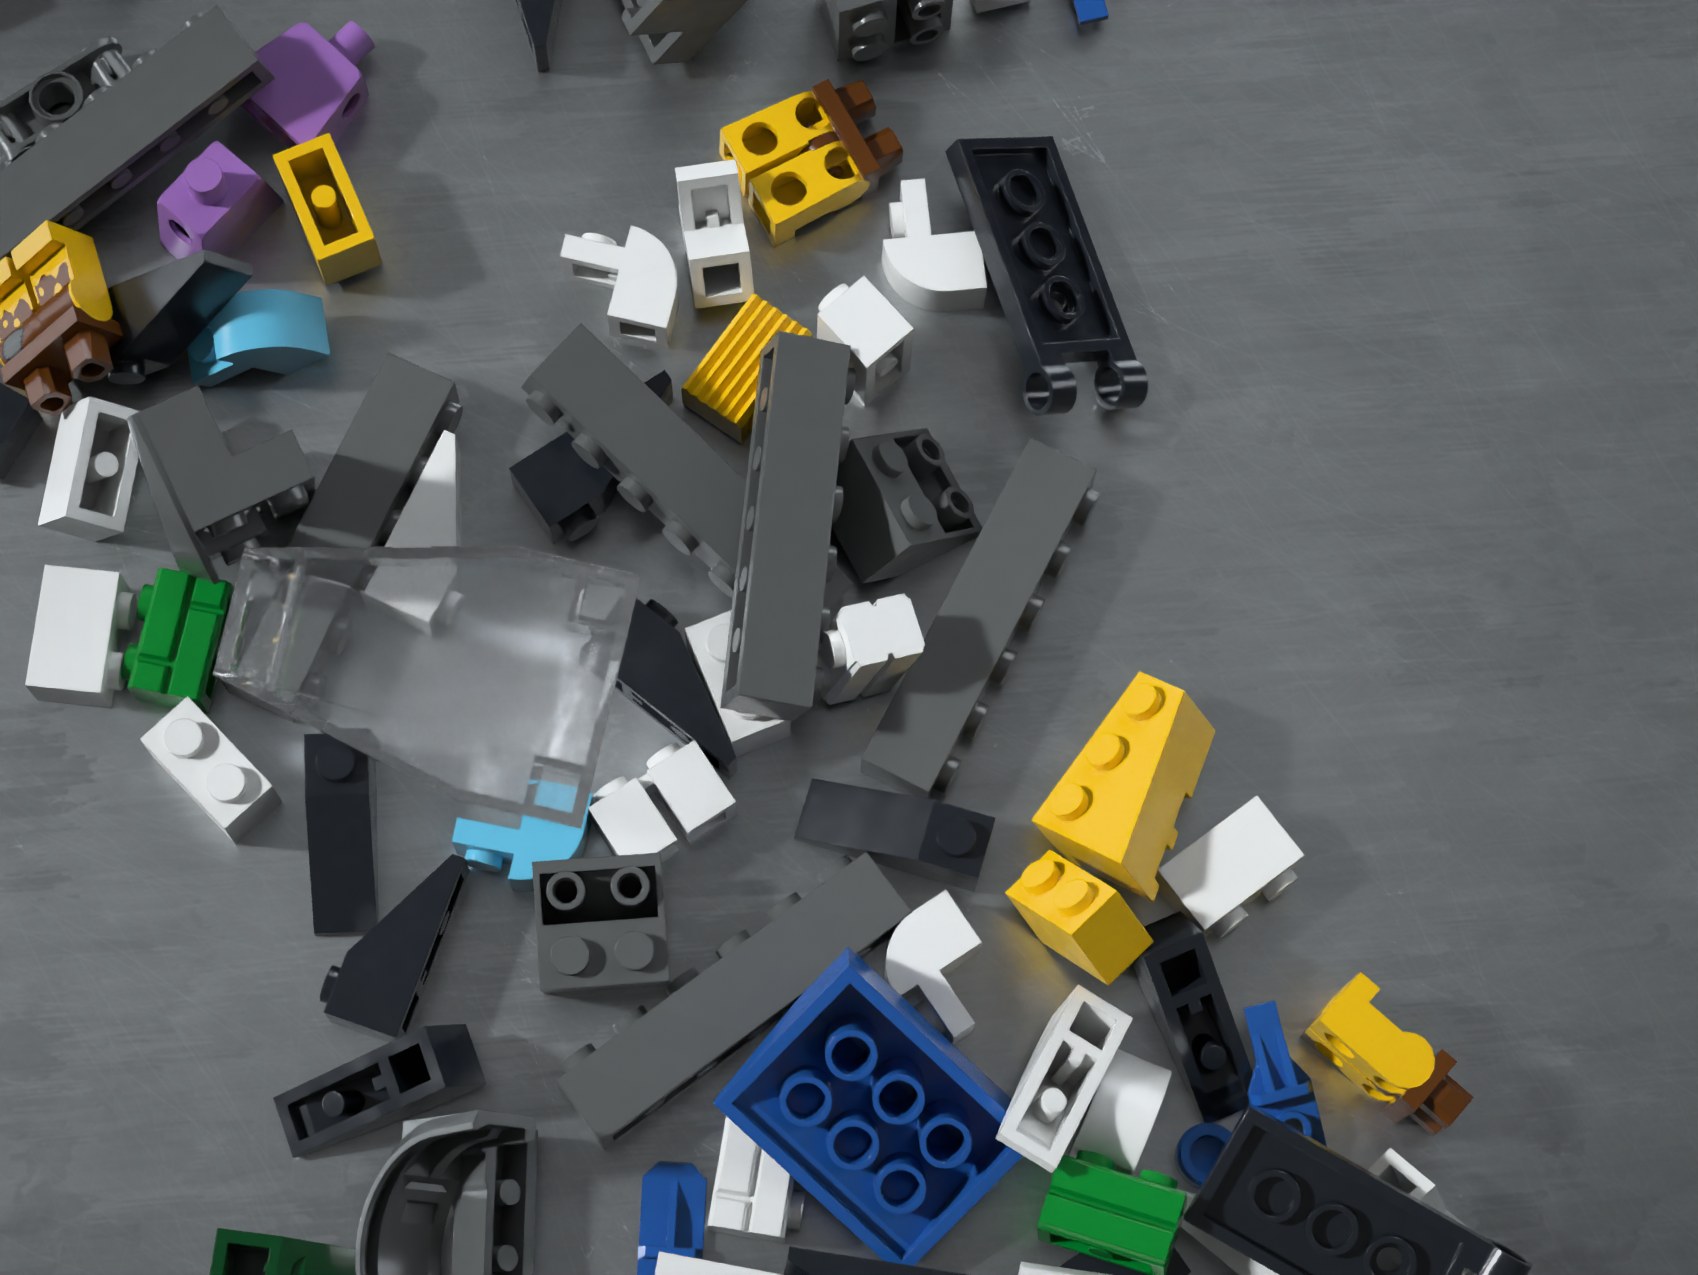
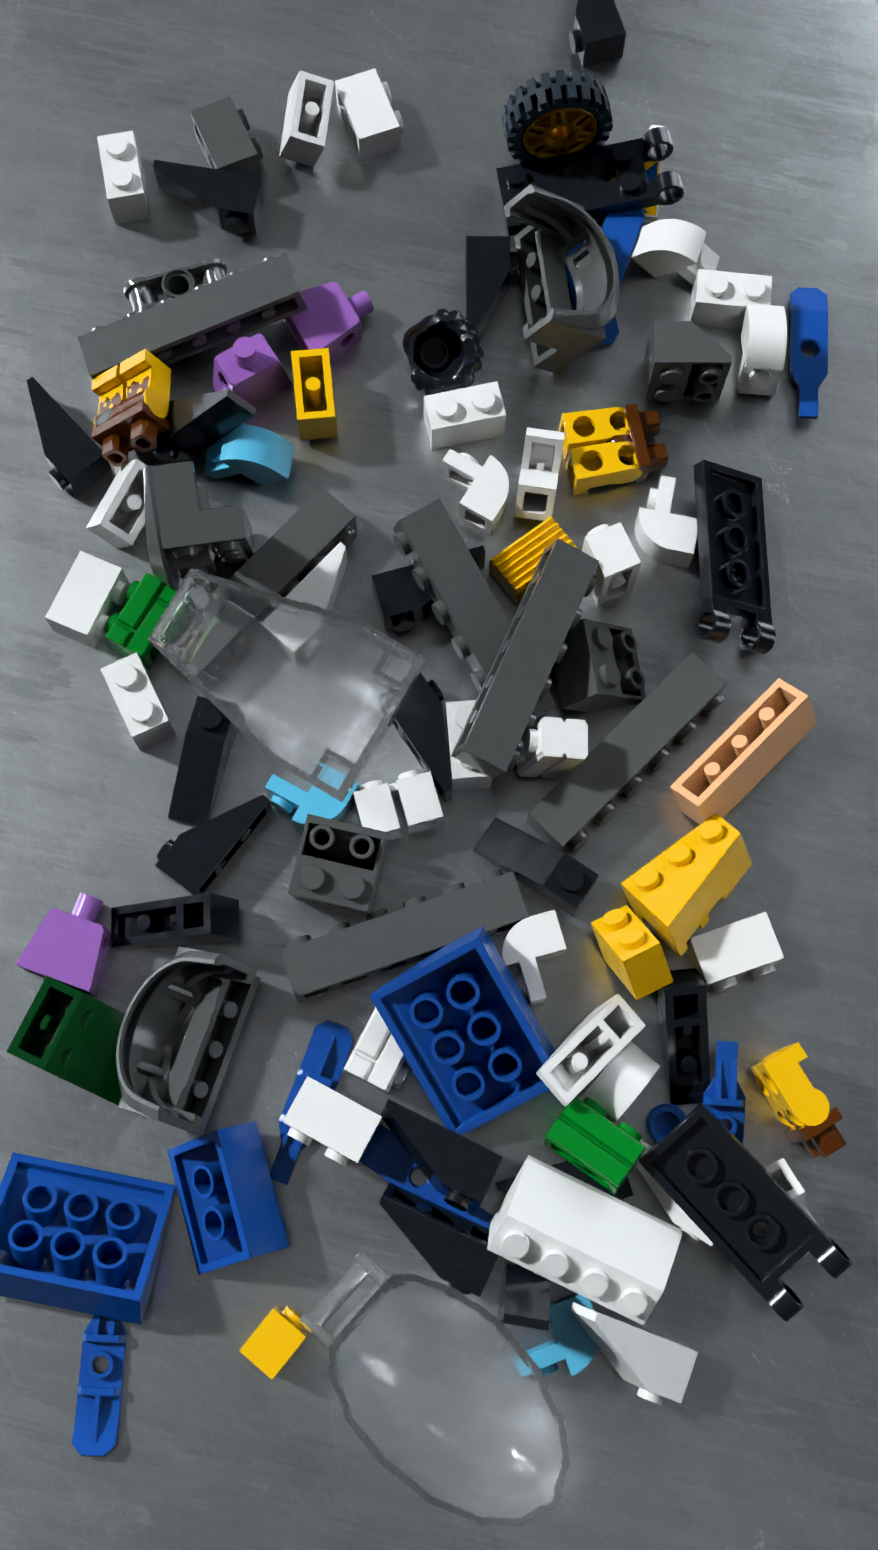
camera: 20 degrees right, 0 degrees up
none -> medium lavender torso [16,893,111,997]
none -> black hair [402,309,484,396]
none -> white brick [424,381,506,450]
none -> light nougat brick [670,678,817,825]

